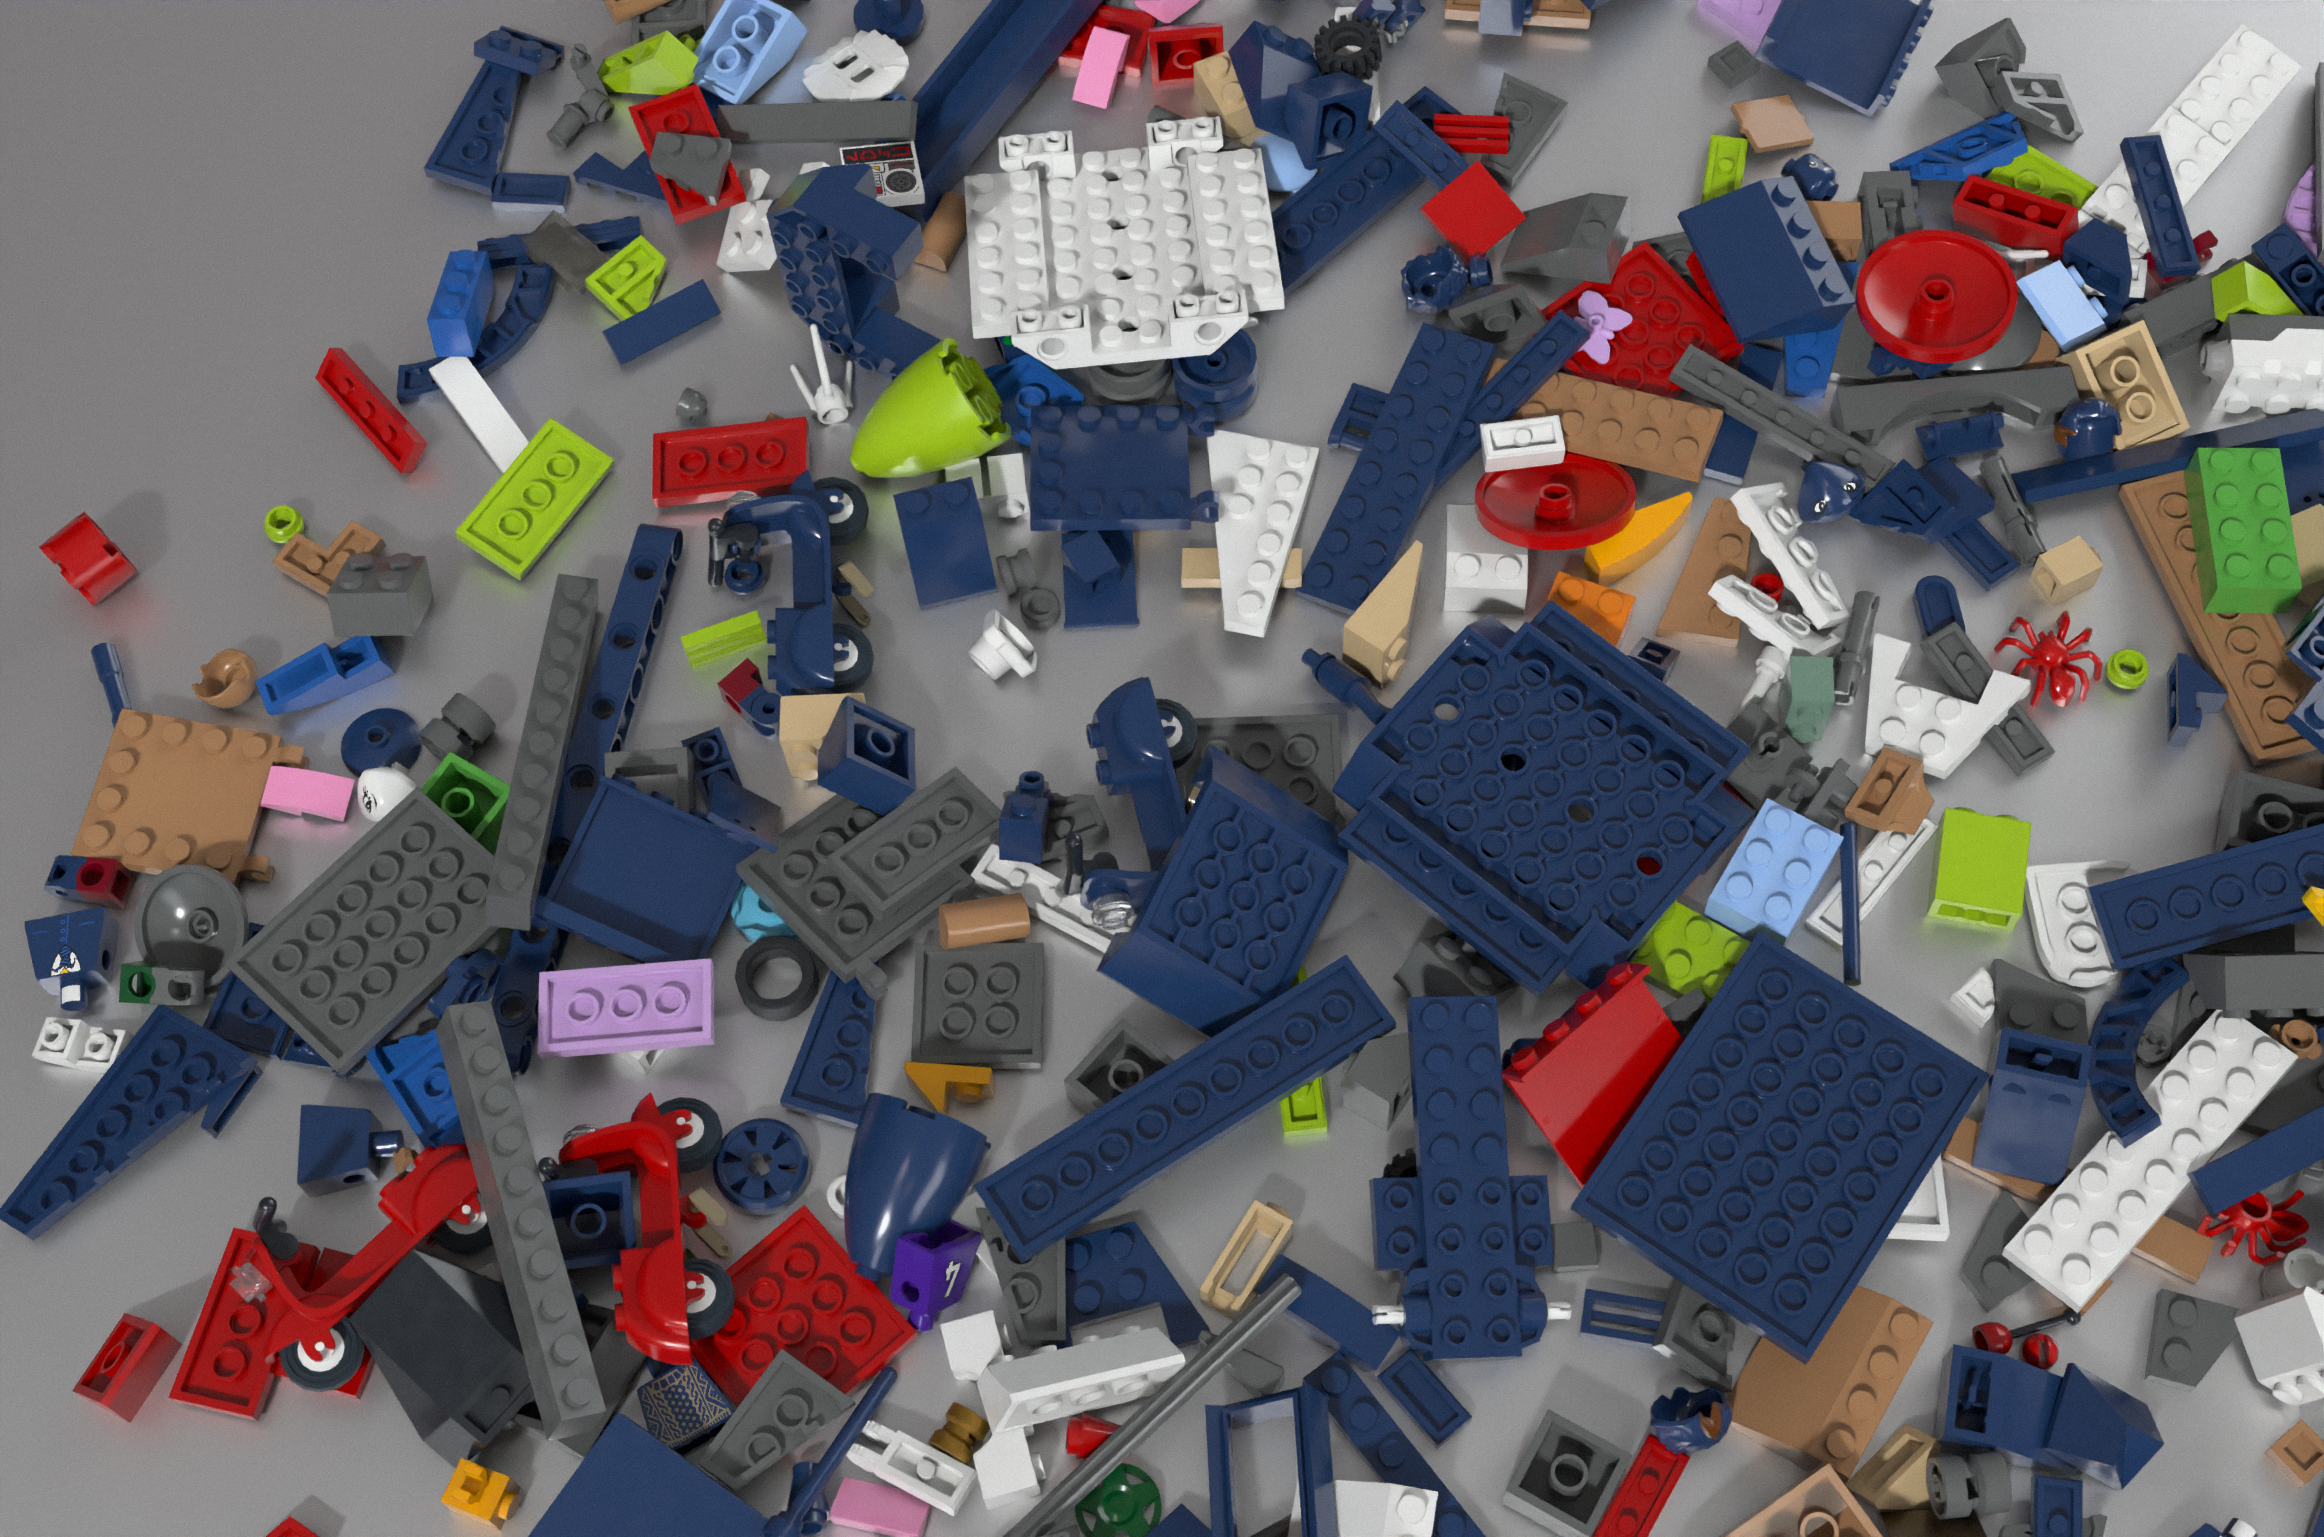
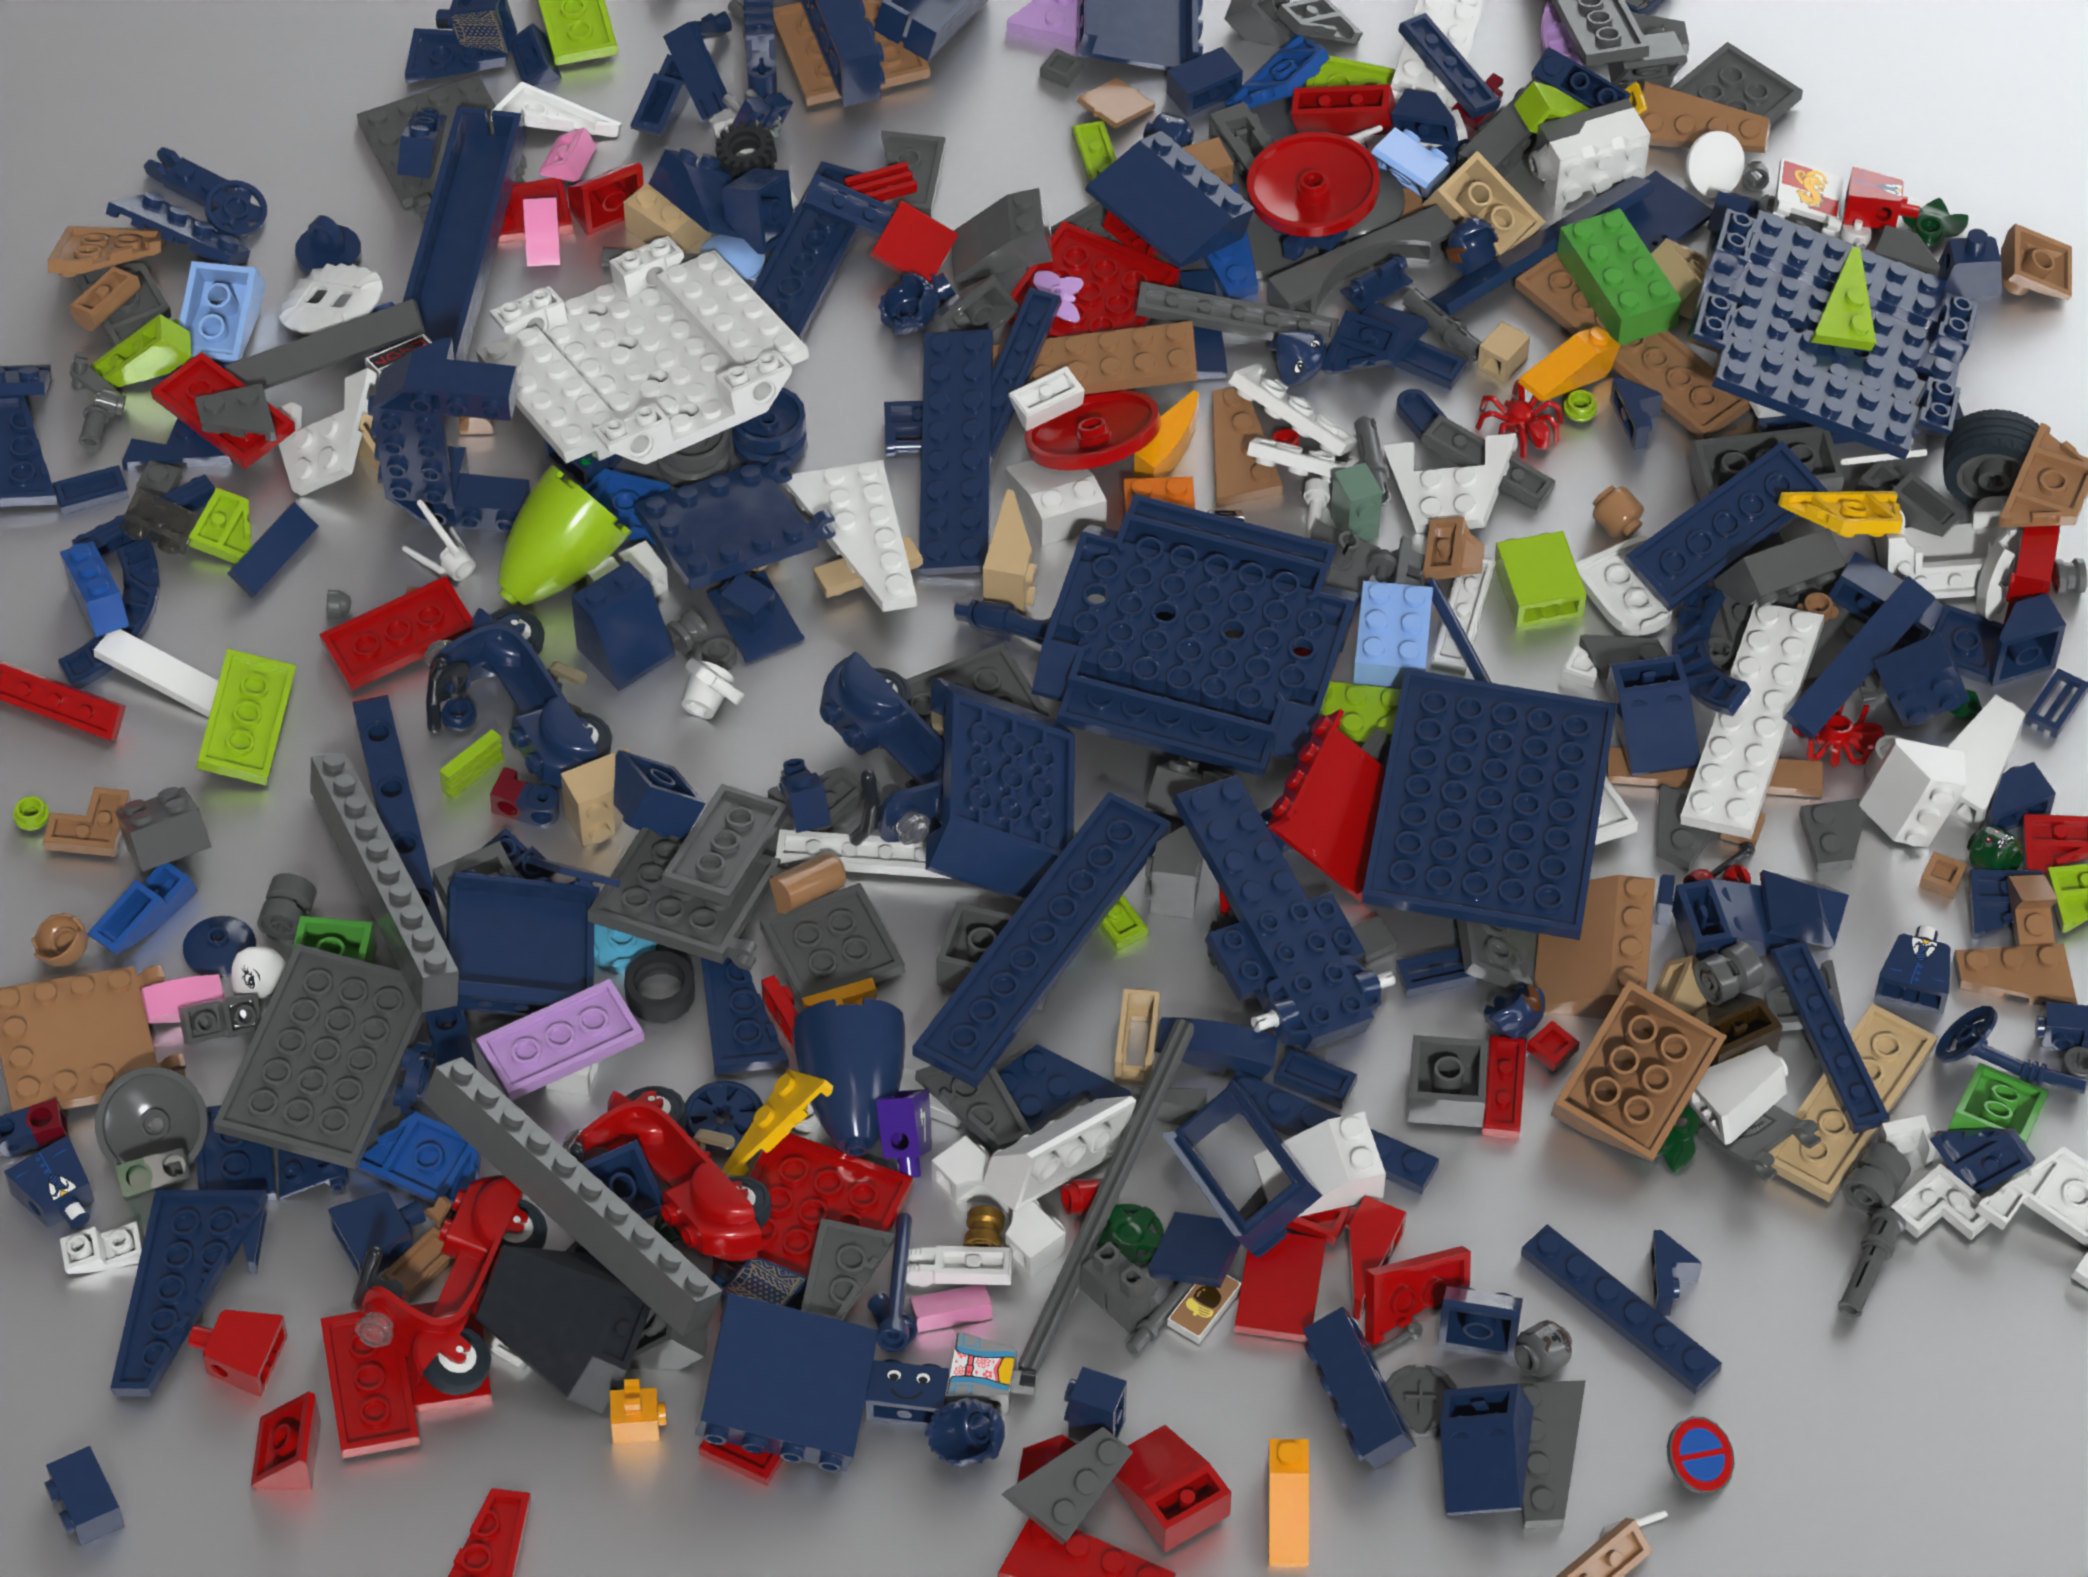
camera: 30 degrees left, 10 degrees down
none -> dark grey plate [136,460,183,498]
none -> dark grey slope [178,993,262,1045]
none -> red torso [188,1310,288,1397]
none -> medium nougat tile [381,1225,456,1303]
none -> yellow wing [721,1069,833,1176]
none -> red plate [761,974,798,1055]
none -> dark blue brick [1166,47,1243,117]
none -> light orange slope [1518,326,1621,402]
none -> red plate [1526,1021,1580,1072]
none -> medium nougat head [1592,485,1644,537]
none -> dark blue tile [1655,874,1675,926]

